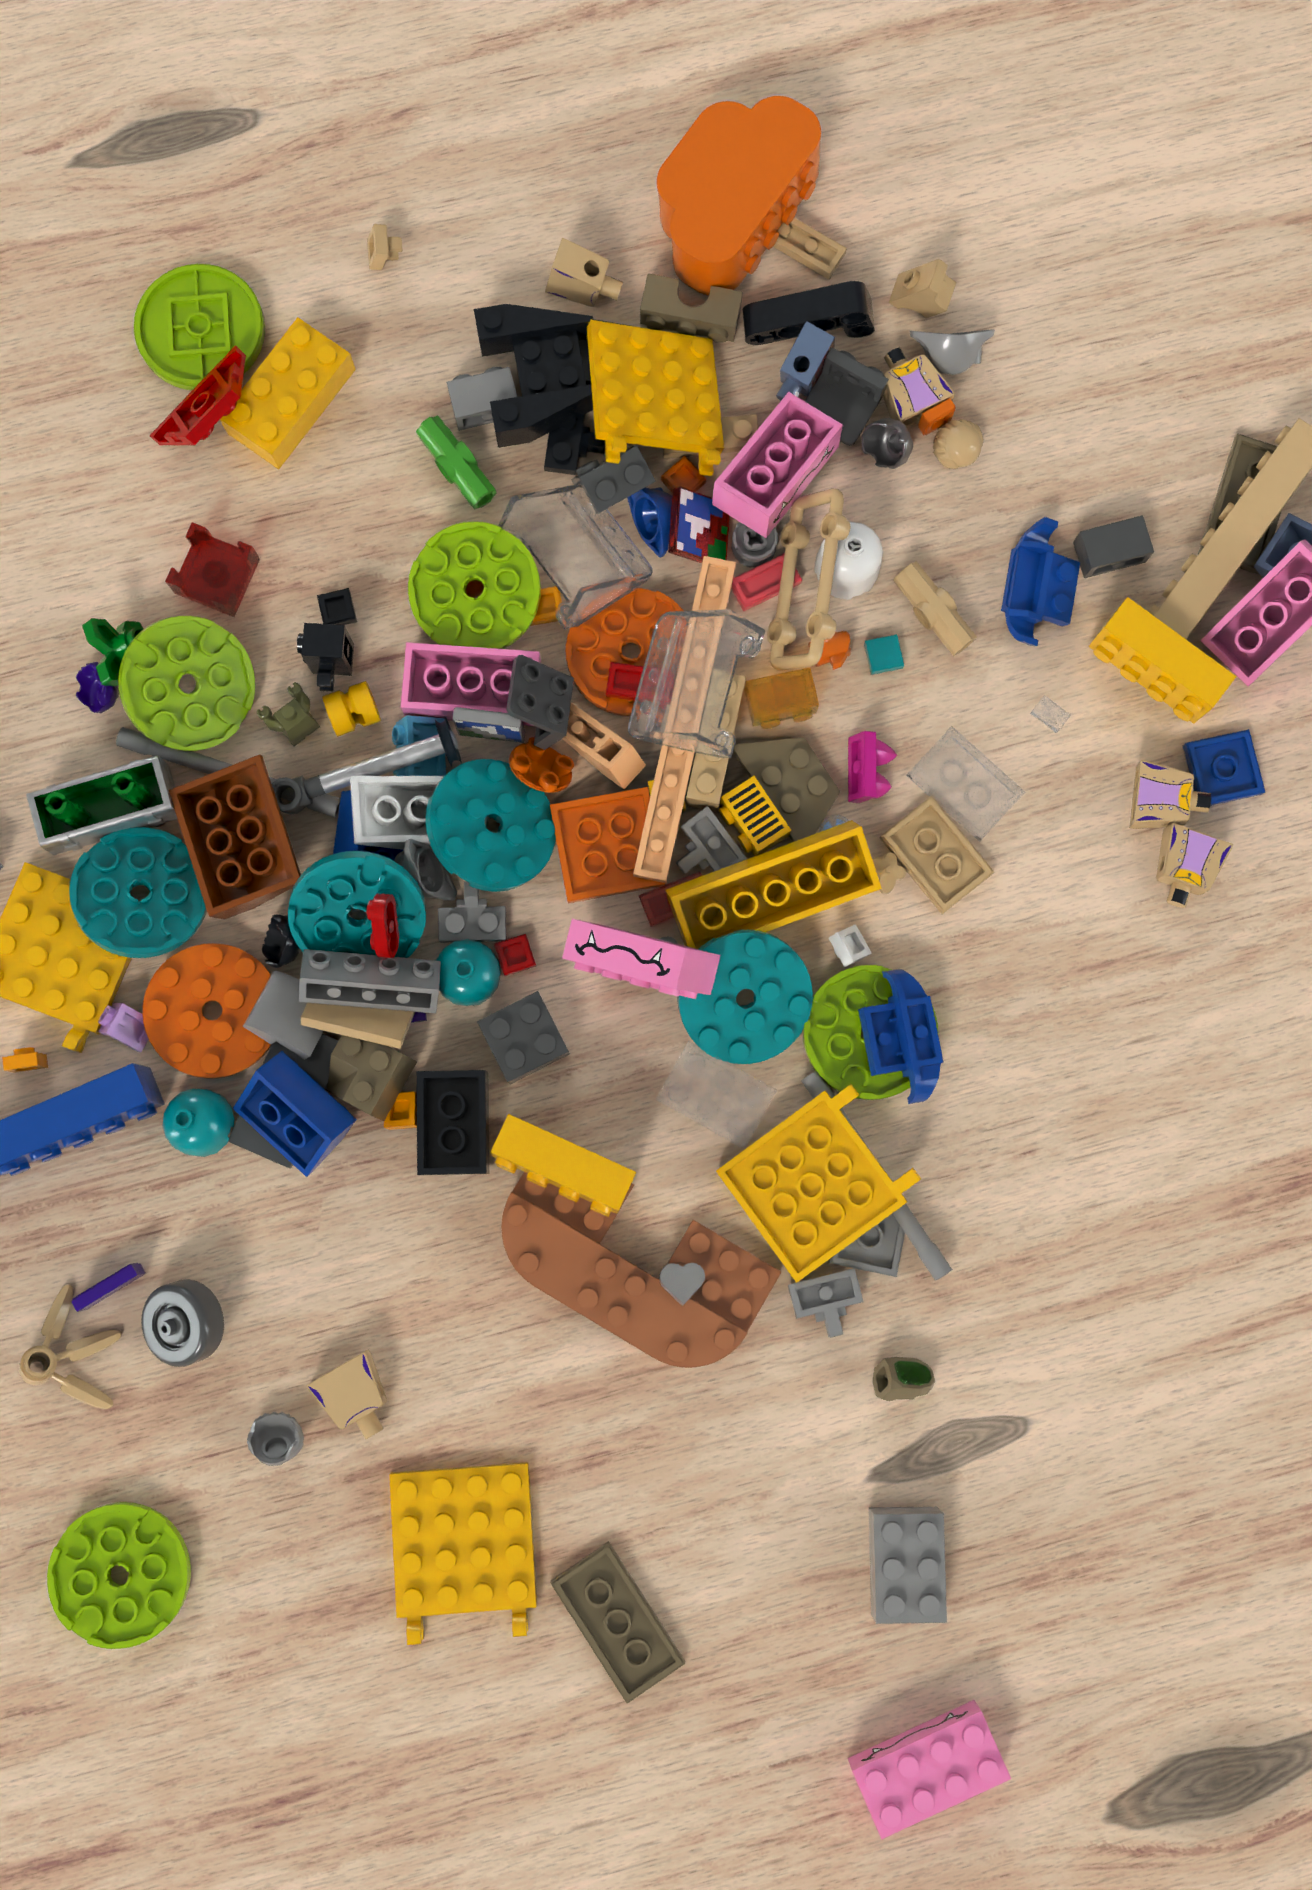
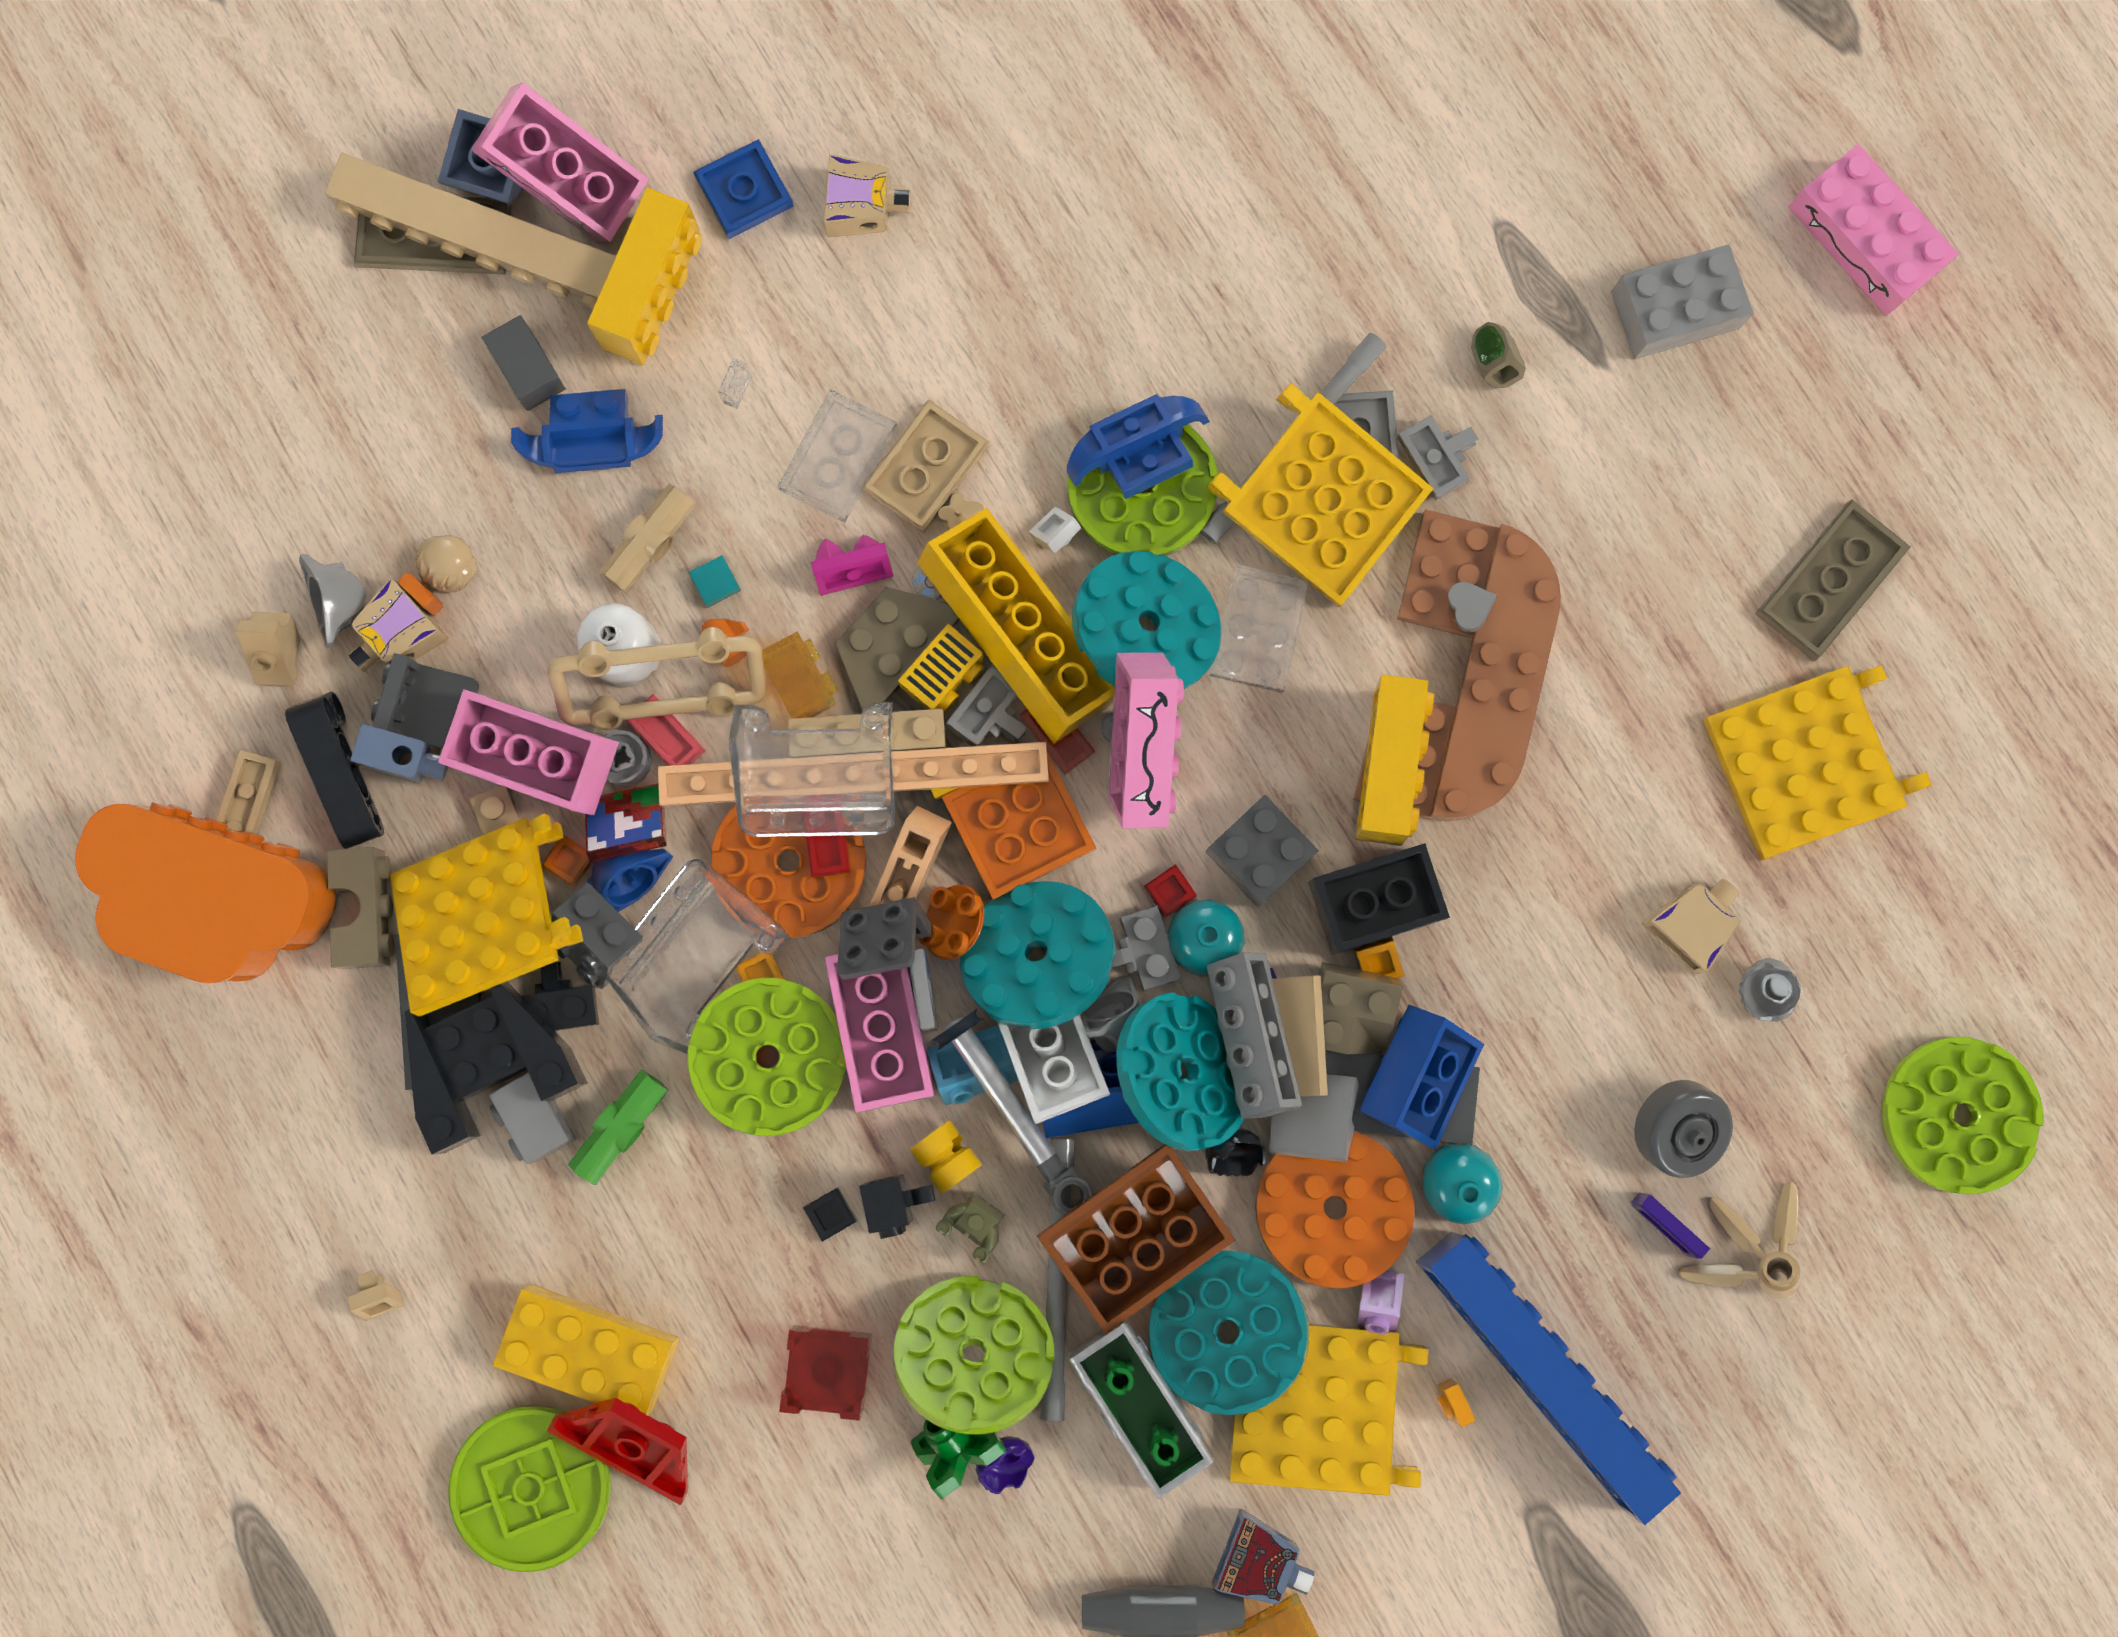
camera: 105 degrees left, 0 degrees up
red plate [367,893,399,958] -> none
tan torso [545,238,623,307] -> none
flat silver hair [861,418,913,469] -> none
torso [1129,760,1211,829] -> none

